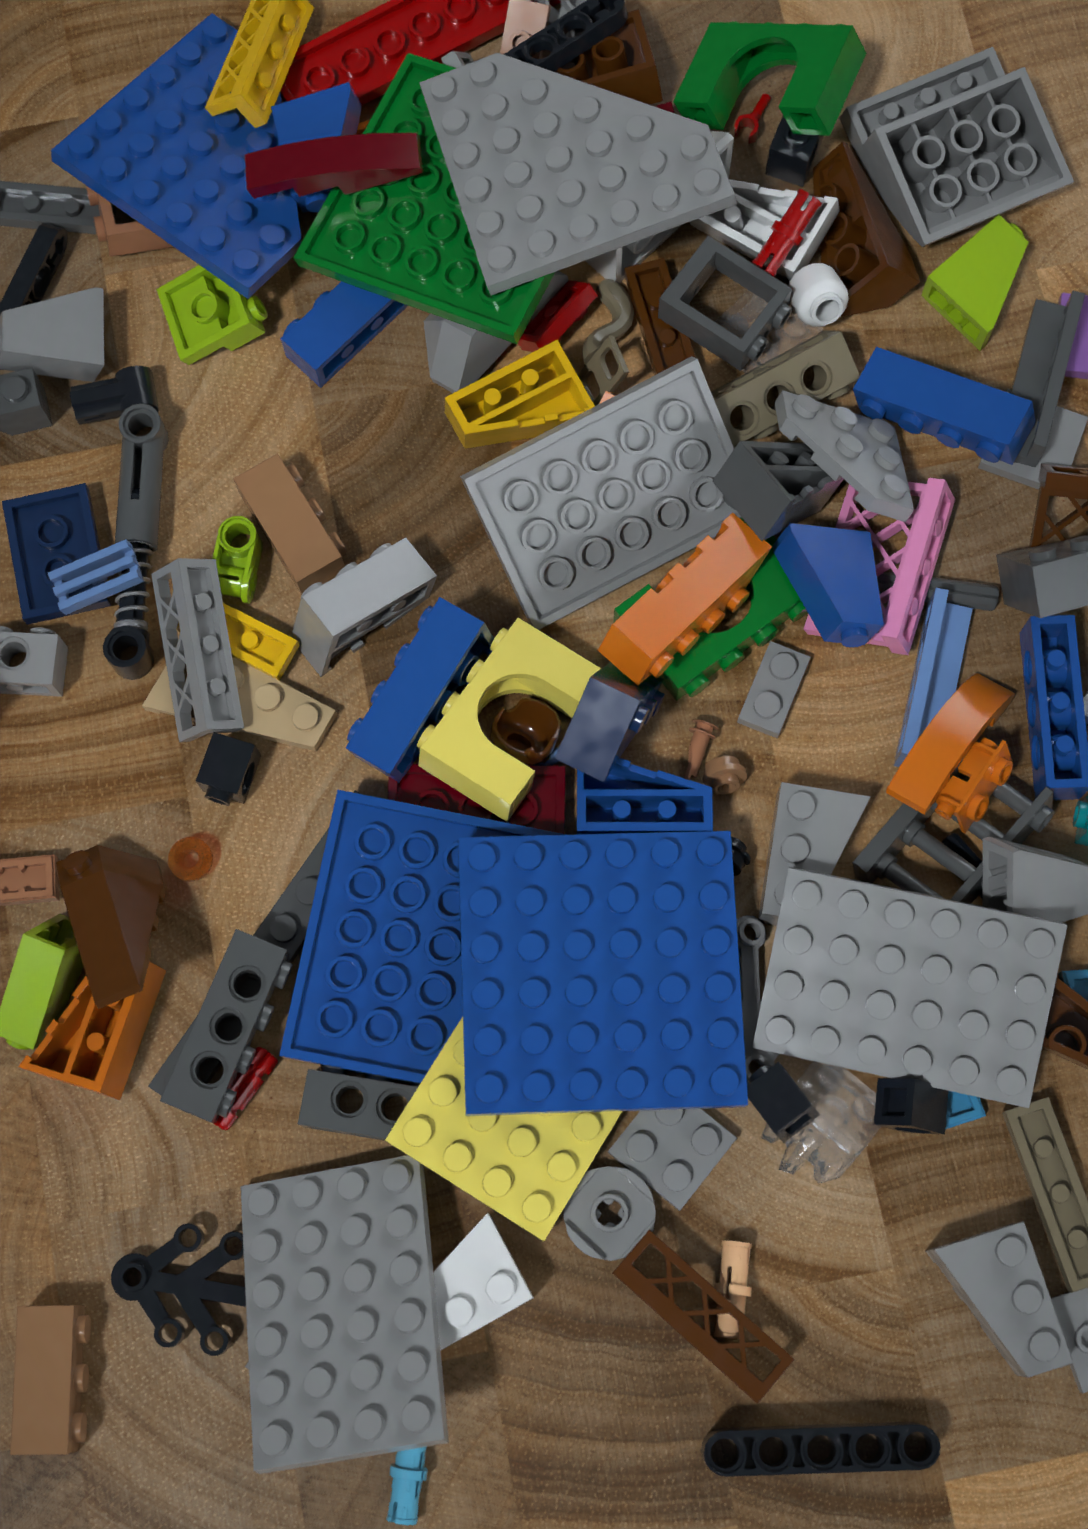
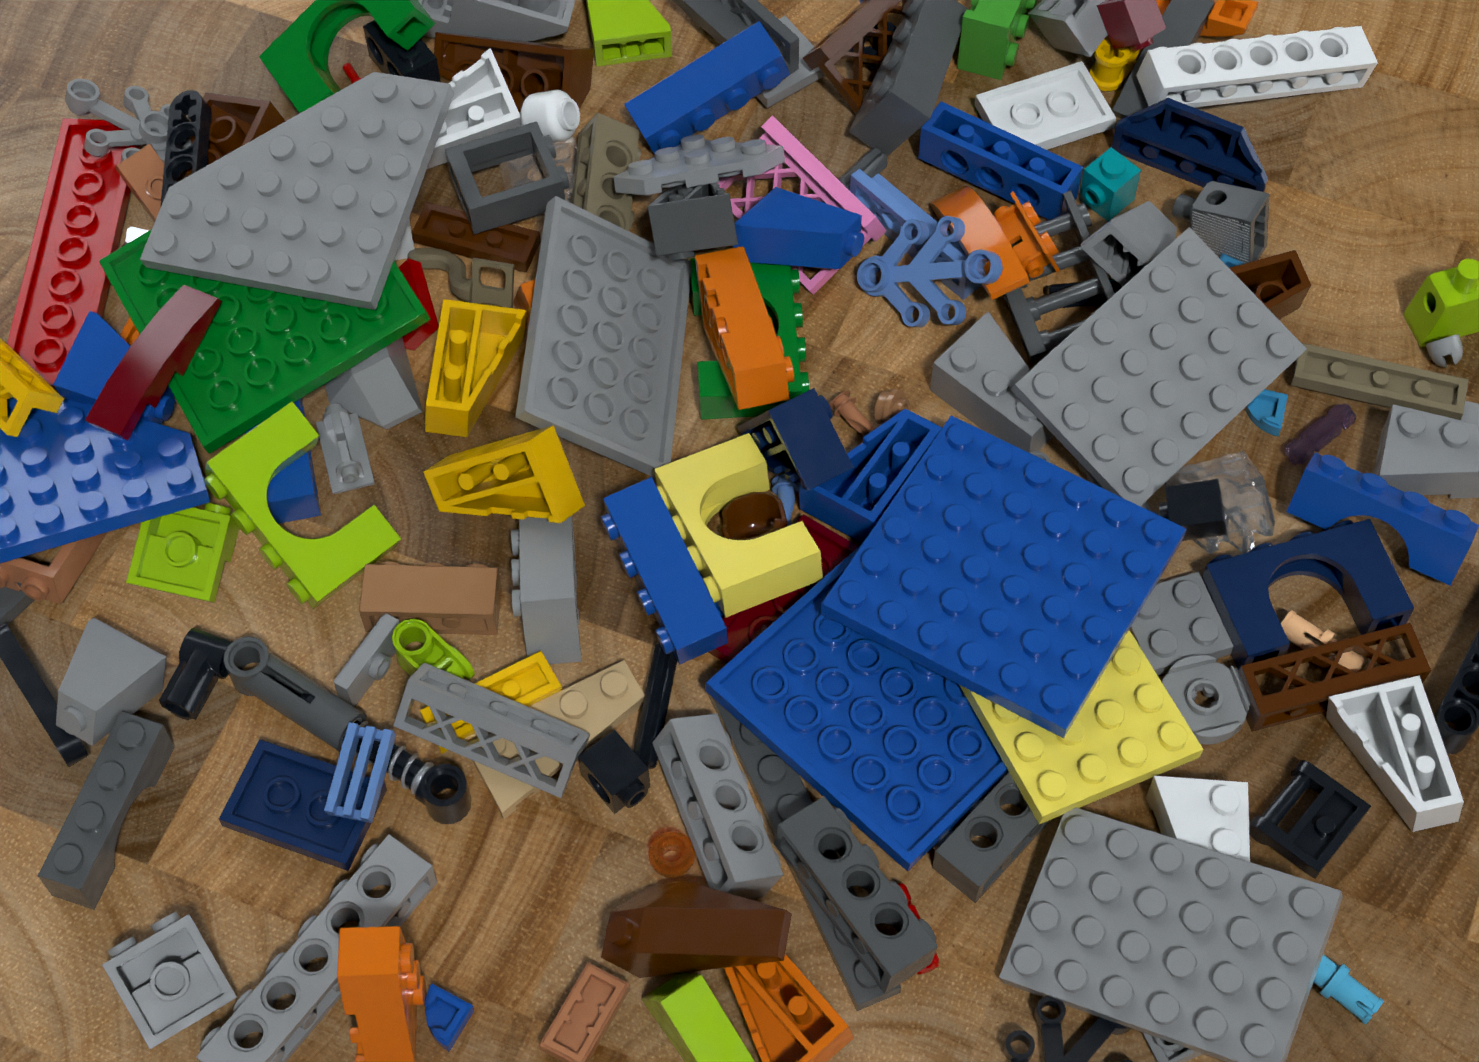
camera: 60 degrees left, 15 degrees down
light grey plate [737,641,811,739] -> none
red pin [752,189,822,277] -> none
black brick [874,1078,948,1135] -> none
none -> lime arch [204,402,401,610]
none -> light grey hinge [316,404,375,495]
none -> light grey plate [334,613,400,707]
none -> yellow wedge [423,425,585,523]
none -> black axle [633,643,677,769]
none -> light grey brick [652,713,784,899]
none -> medium blue plant [857,216,1003,328]
none -> dark blue arch [1202,518,1414,671]
none -> black plate [1249,760,1371,879]
none -> clear purple axle [1284,403,1356,465]
none -> blue arch [1286,452,1479,586]
none -> white wedge [1326,675,1464,832]

